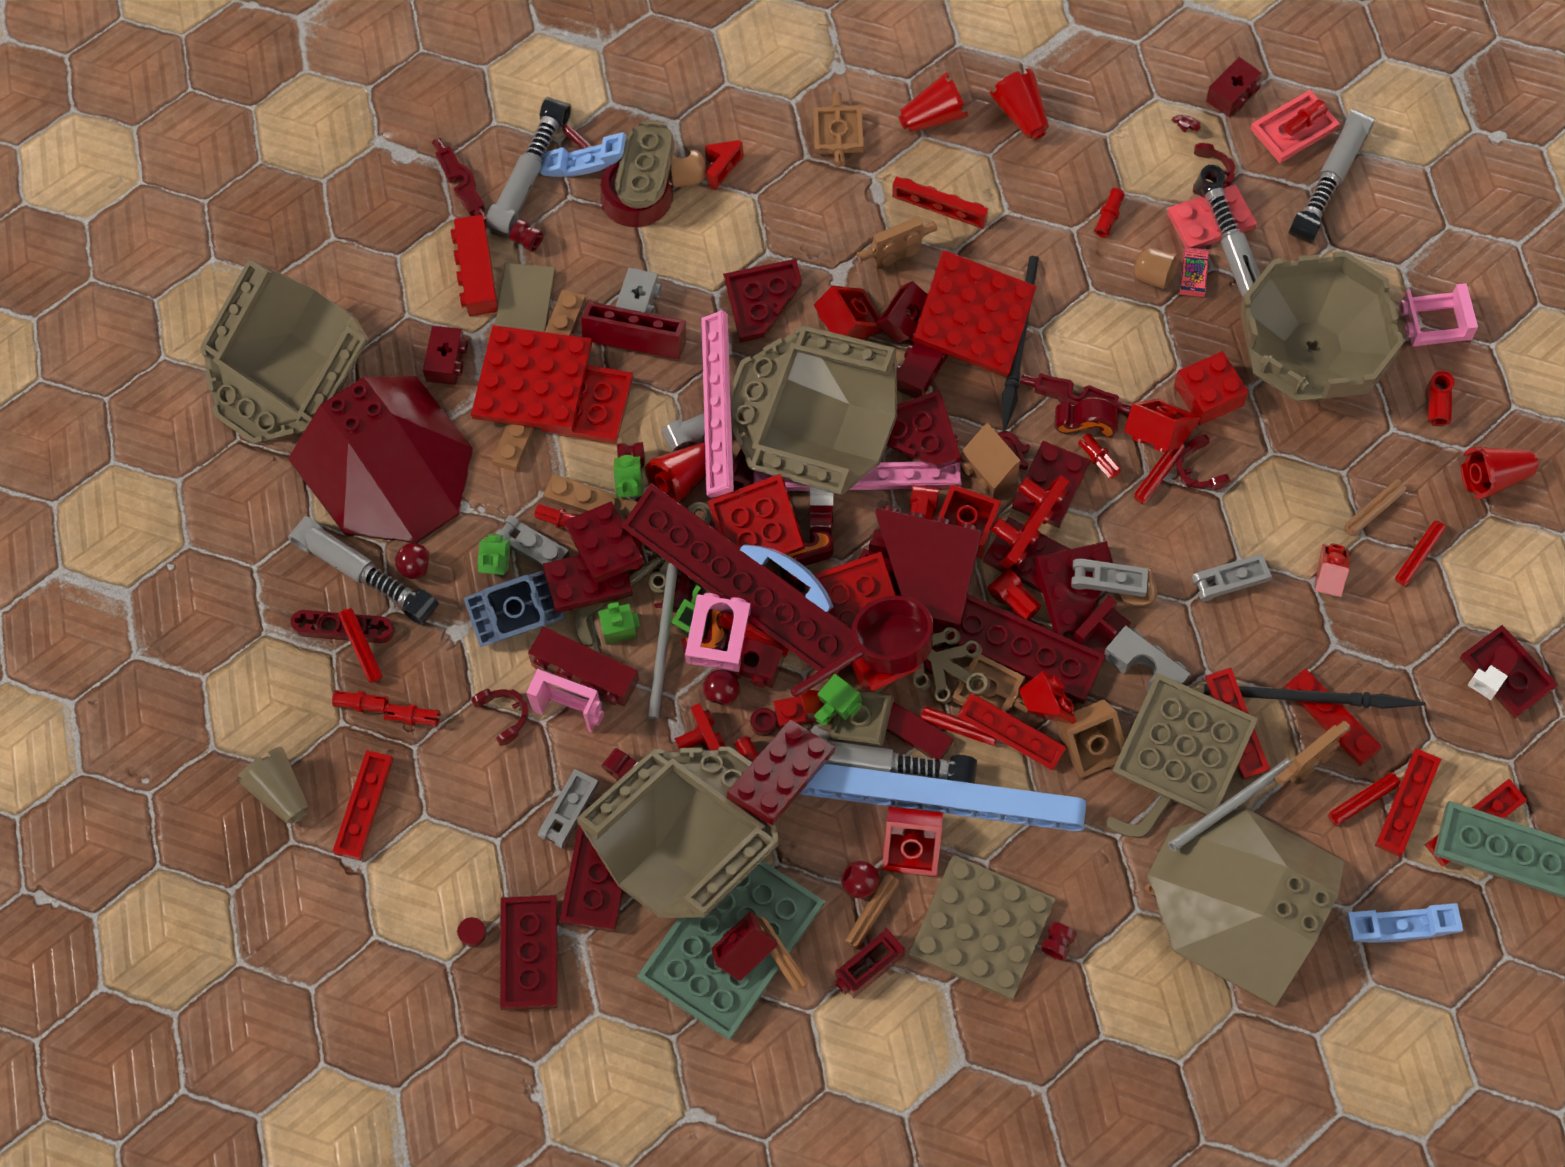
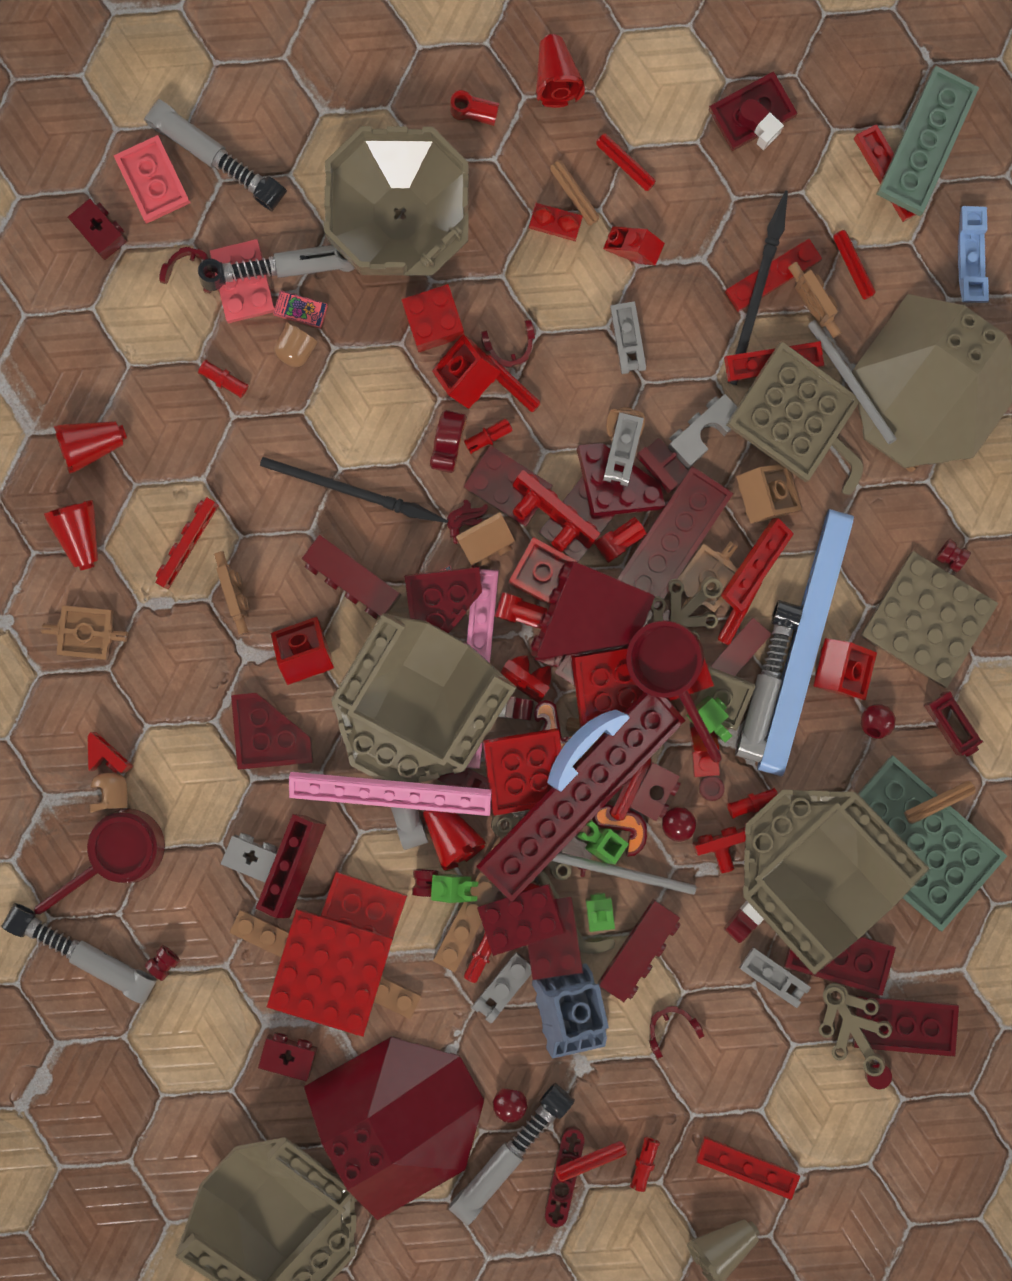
camera: 80 degrees left, 20 degrees up
red pin [383,703,441,727] -> none
dark red piece [432,137,487,224] -> none
red brick [451,214,498,317] -> none
bright green brick [478,534,511,575] -> none
dark tan tile [495,263,556,332] -> none
bright pink panel [526,669,604,733] -> none
light blue slope [540,132,626,177] -> none
dark tan tile [615,120,675,208] -> none
bright pink panel [685,593,751,672] -> none
dark red panel [711,911,778,981] -> none
dark red plate [727,720,835,826] -> none
medium nougat axle [845,874,899,949] -> none
dark red brick [876,281,927,343] -> none
red plate [912,249,1037,377] -> none
red slope [1019,671,1077,724] -> none
dark red piece [1020,373,1132,414] -> none
dark red plant [1171,114,1201,132] -> none
red axle [1284,99,1328,136] -> none
red plate [1374,748,1442,857] -> none
bright pink panel [1399,283,1478,347] -> none
none -> red tile [500,655,552,703]
none -> red tile [529,203,583,242]
none -> dark tan plant [819,983,893,1076]

